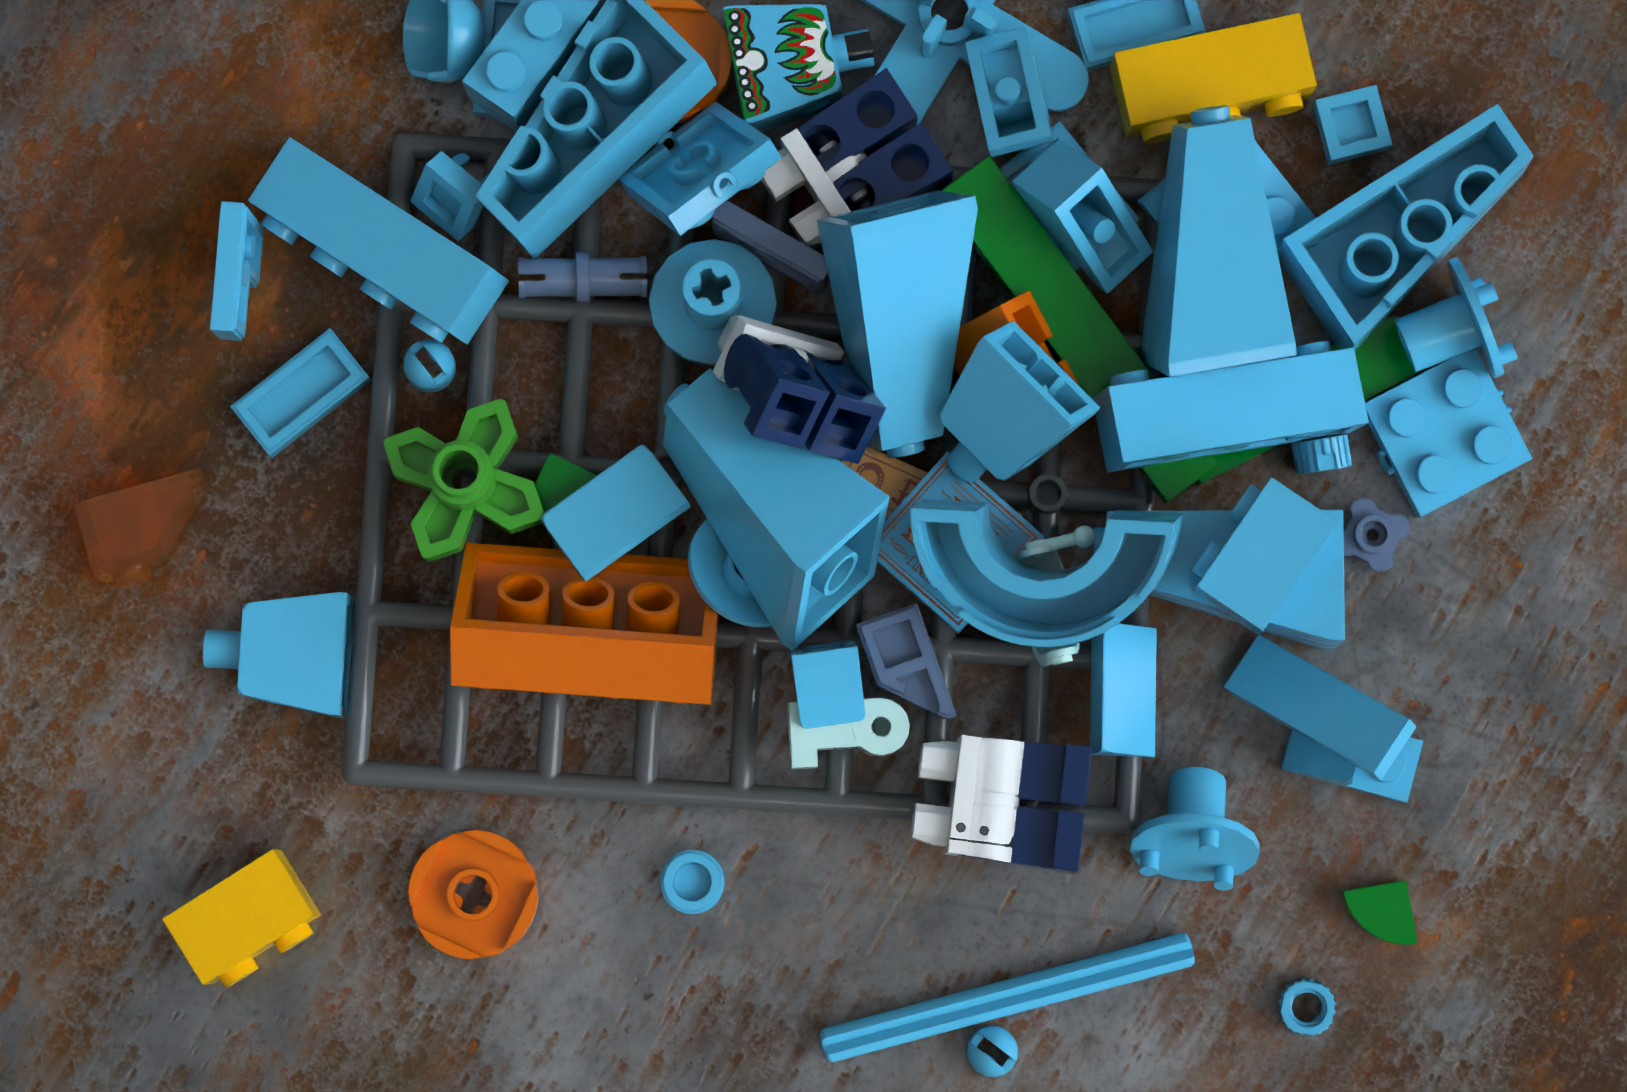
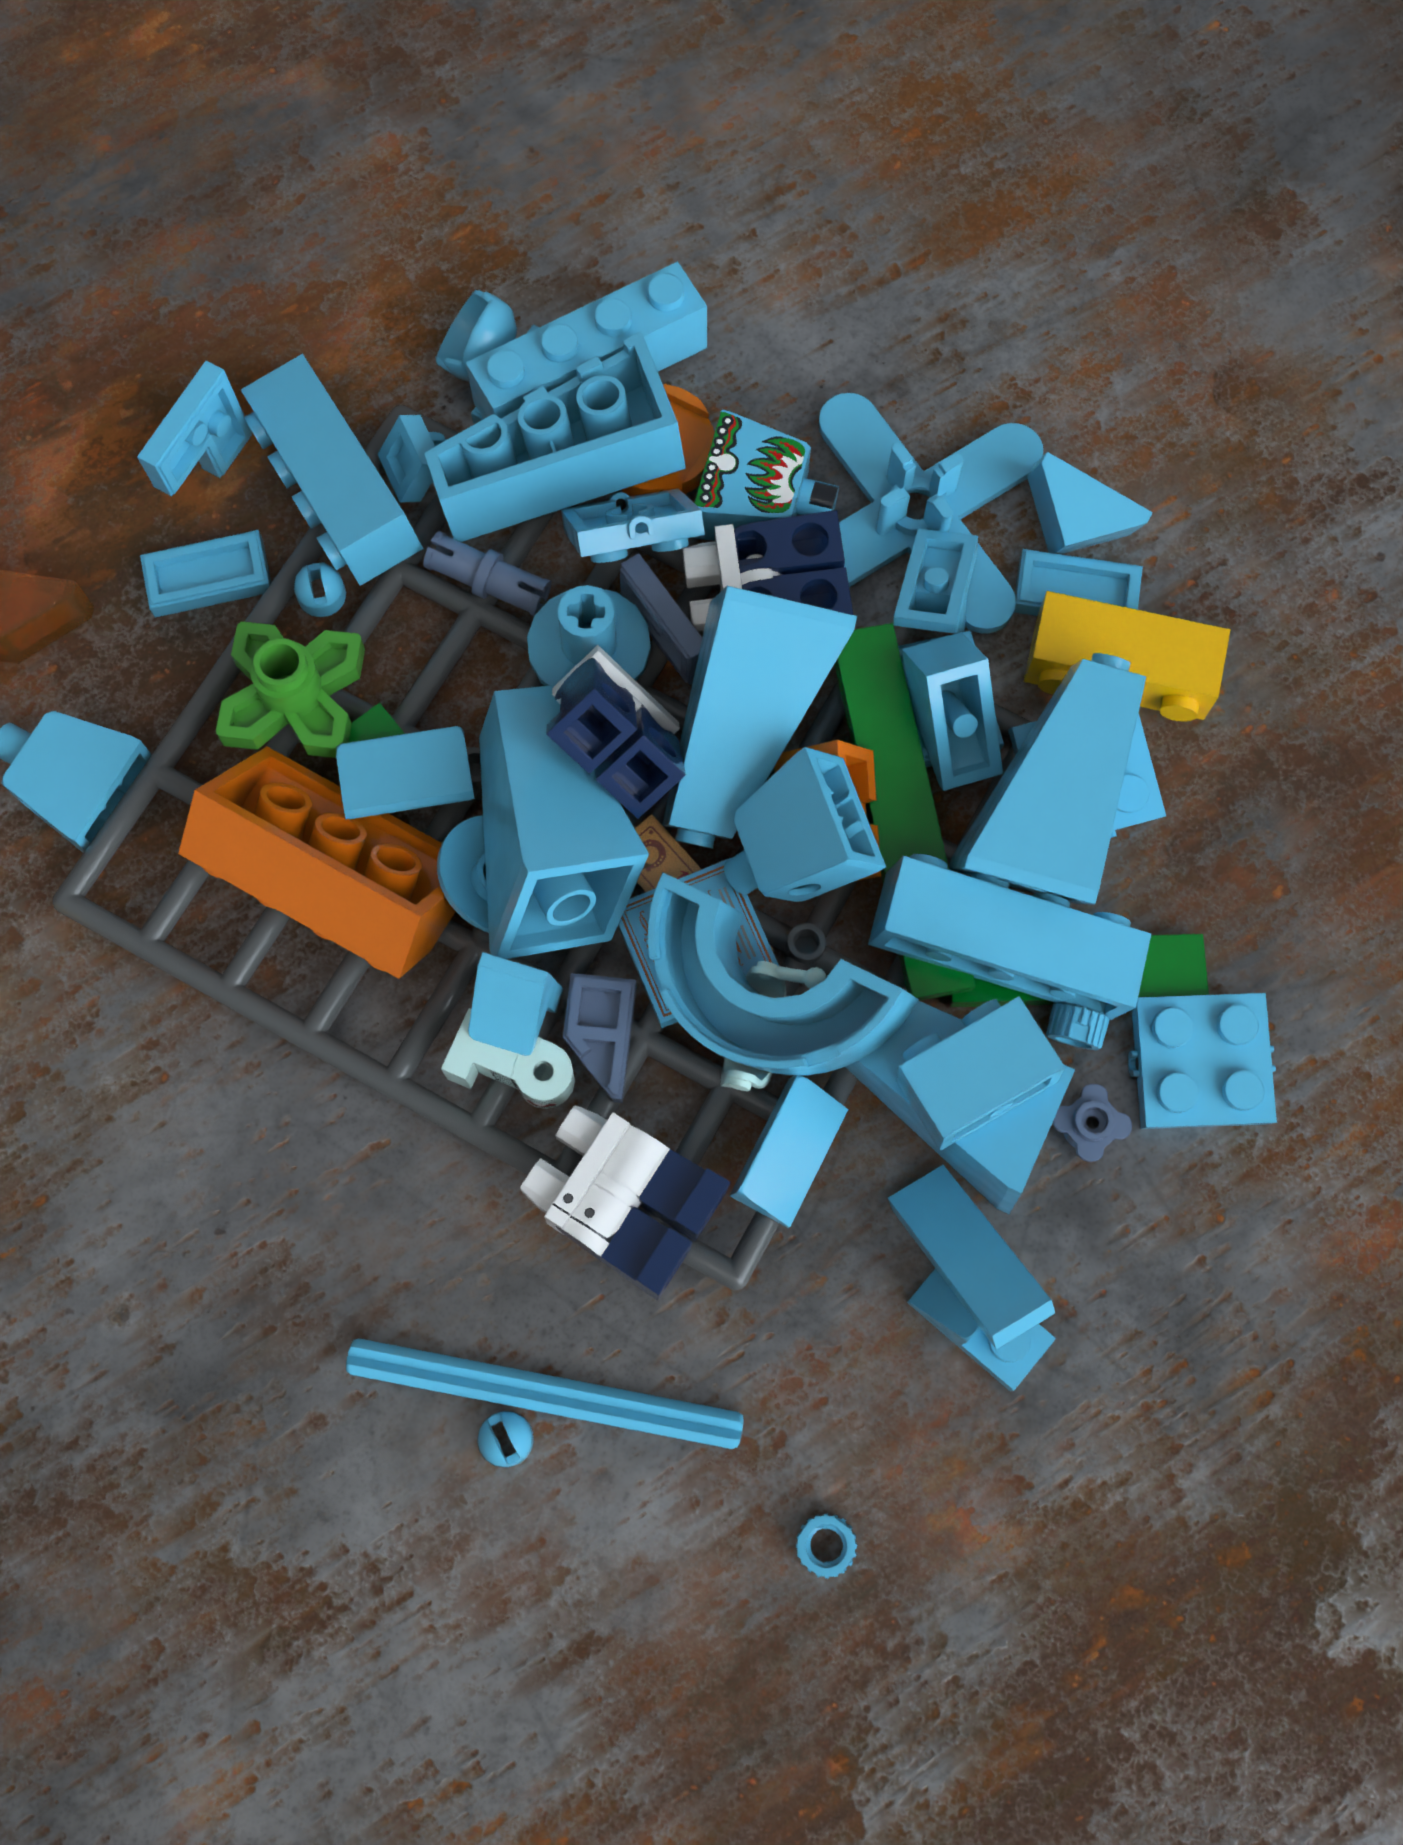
camera: 30 degrees right, 10 degrees down
orange plate [408,830,539,959] -> none
medium azure tile [660,850,725,914] -> none
medium azure piece [1130,767,1260,890] -> none
medium azure wedge [1278,104,1534,351] -> none
medium azure plate [1312,85,1392,165] -> none
green tile [1340,880,1418,945] -> none
medium azure piece [1394,257,1518,378] -> none

